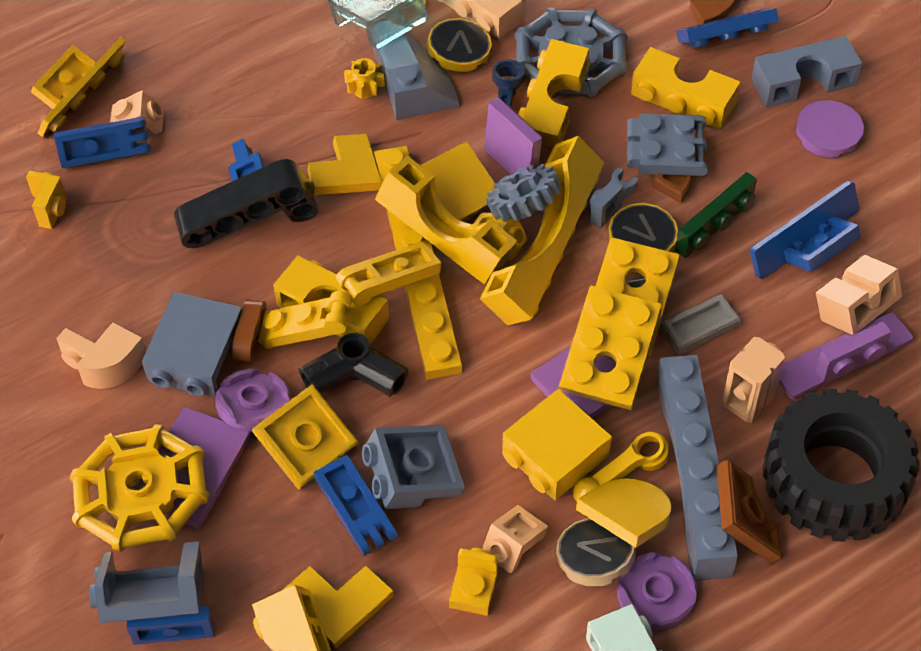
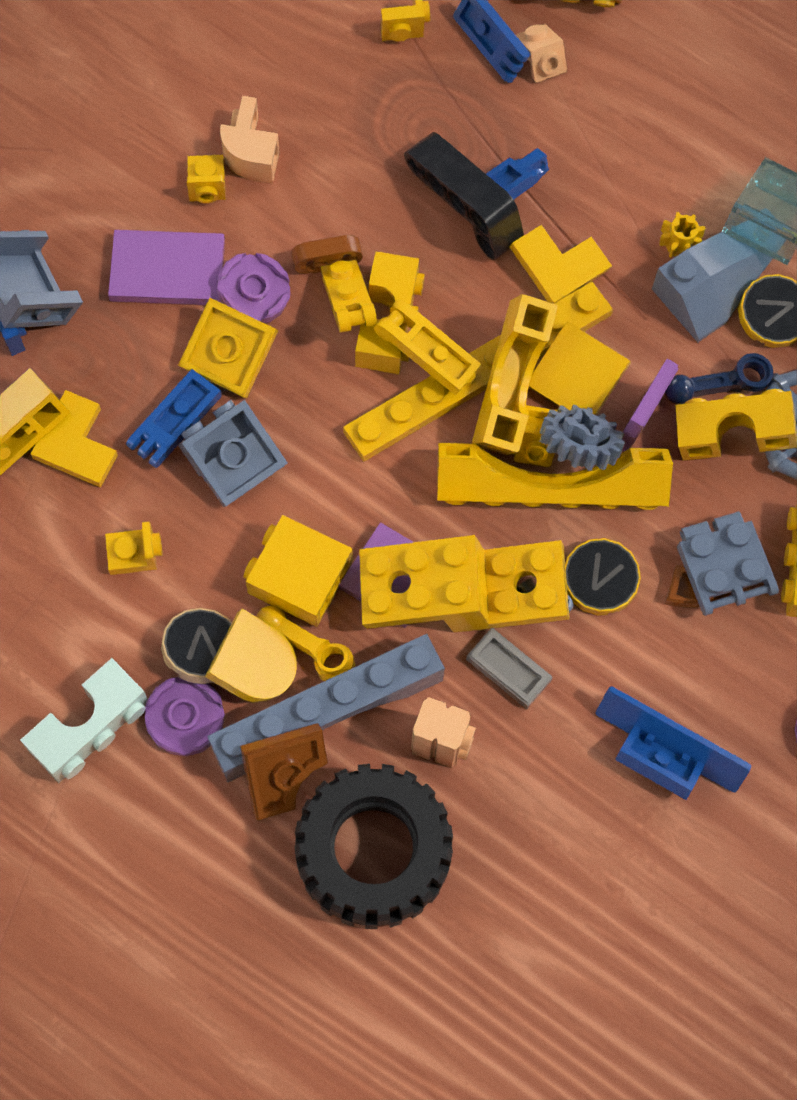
camera: 65 degrees right, 15 degrees up
yellow plate [70,424,210,552] -> none
sand blue panel [142,292,242,397] -> none
black piece [298,333,408,397] -> none
light nougat bracket [482,505,548,573] -> none
sand blue plate [589,168,638,228] -> none
dark green plate [675,172,757,258] -> none
medium lavender bracket [779,313,913,399] -> none
light nougat brick [816,255,902,335] -> none
none -> yellow bracket [187,155,226,203]

